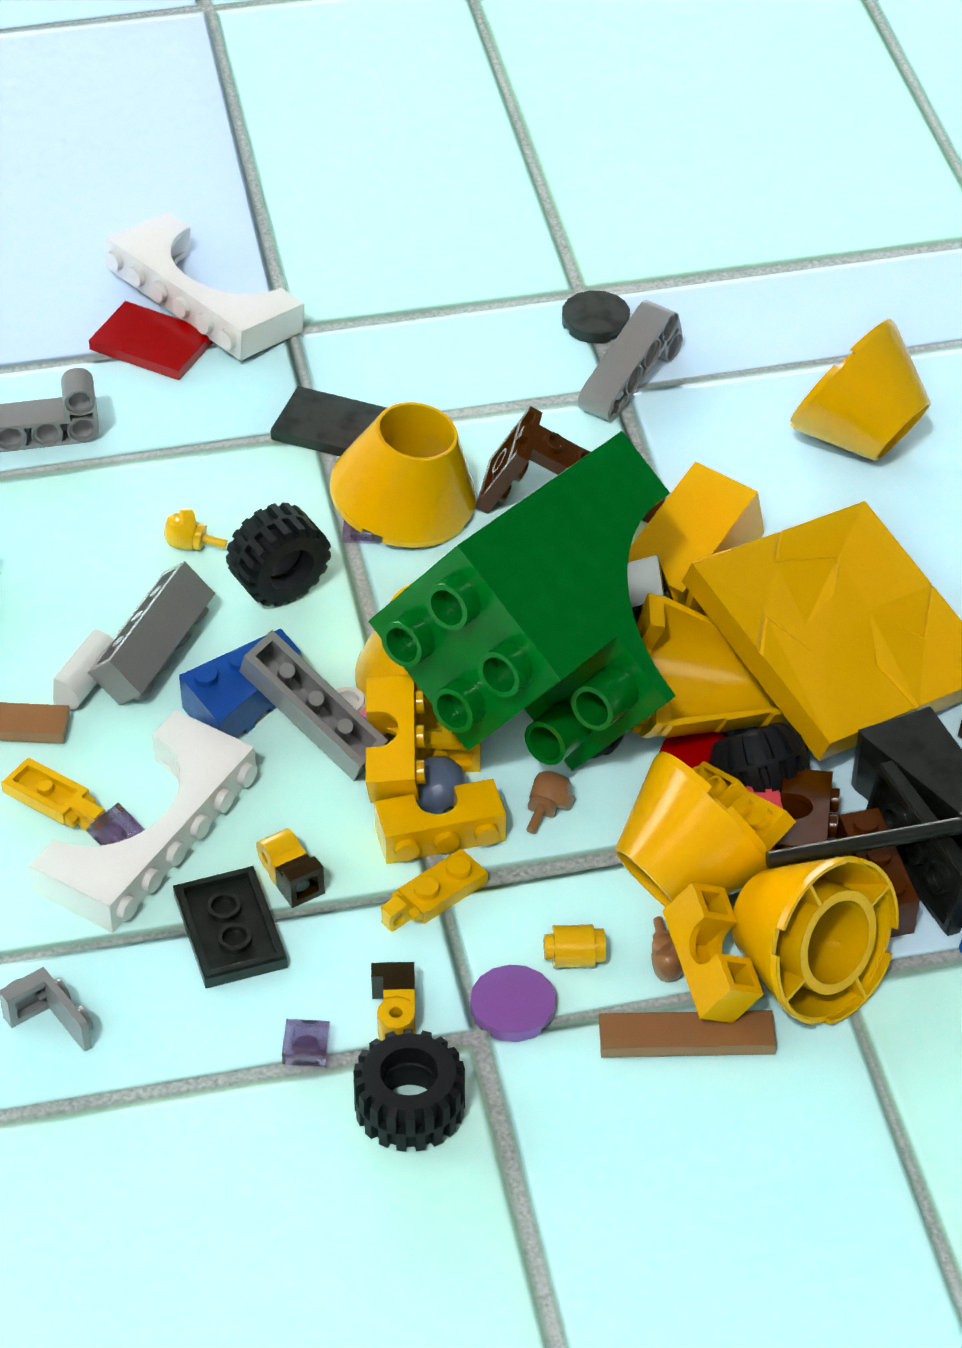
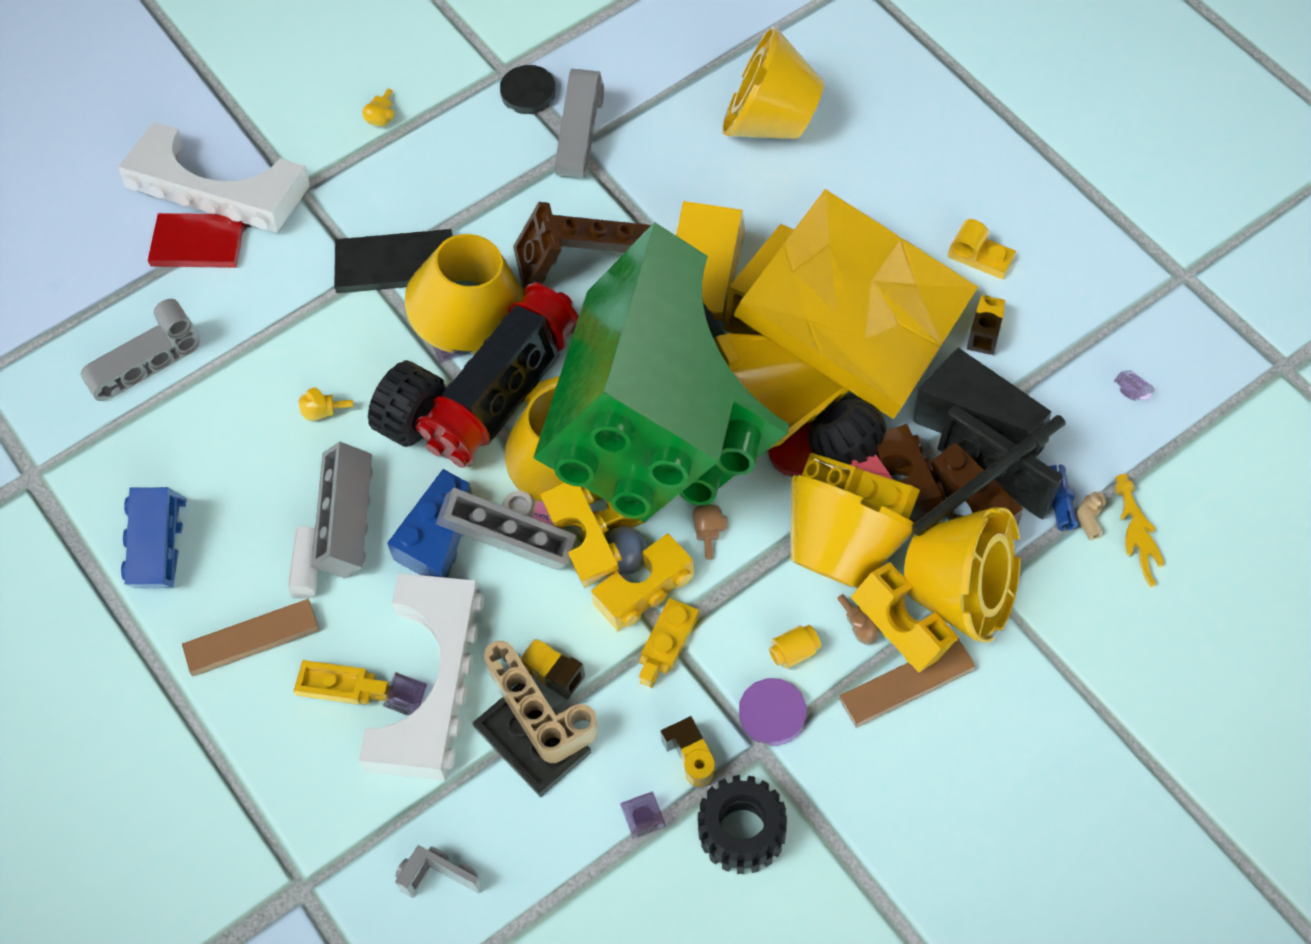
camera: 20 degrees left, 15 degrees up
none -> yellow piece [362,88,395,127]
none -> brick [416,282,579,468]
none -> tan beam [484,641,598,763]

